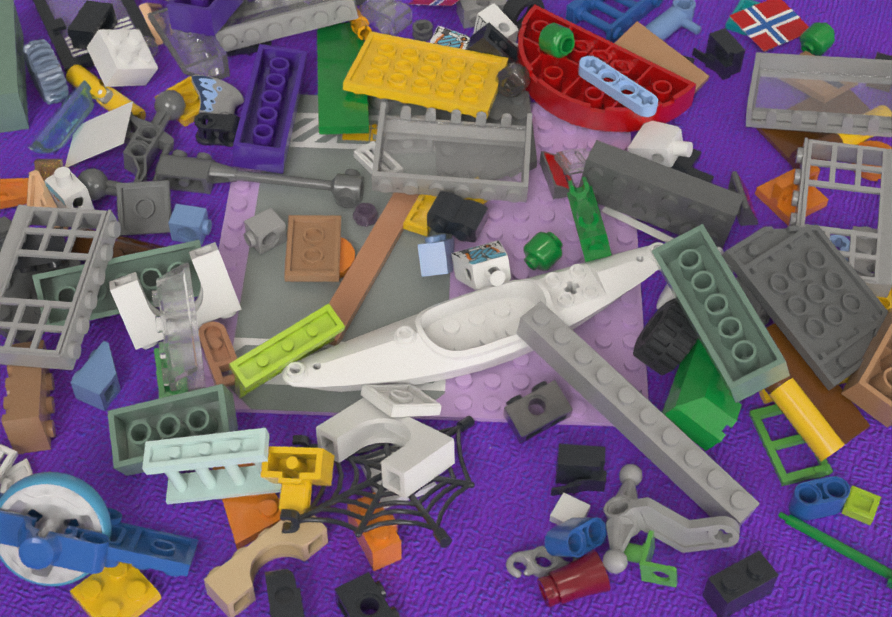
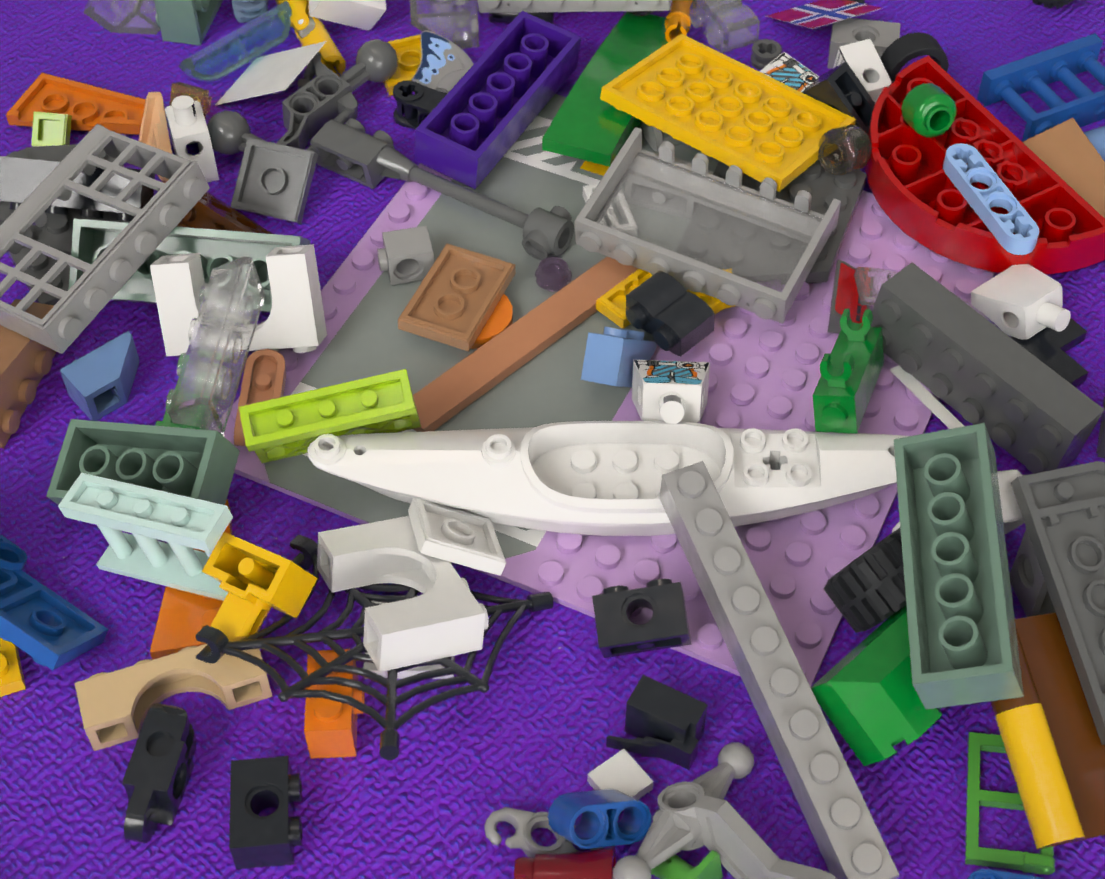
camera: 25 degrees right, 0 degrees up
medium blue brick [168,204,212,245] -> none
green head [523,232,563,271] -> none

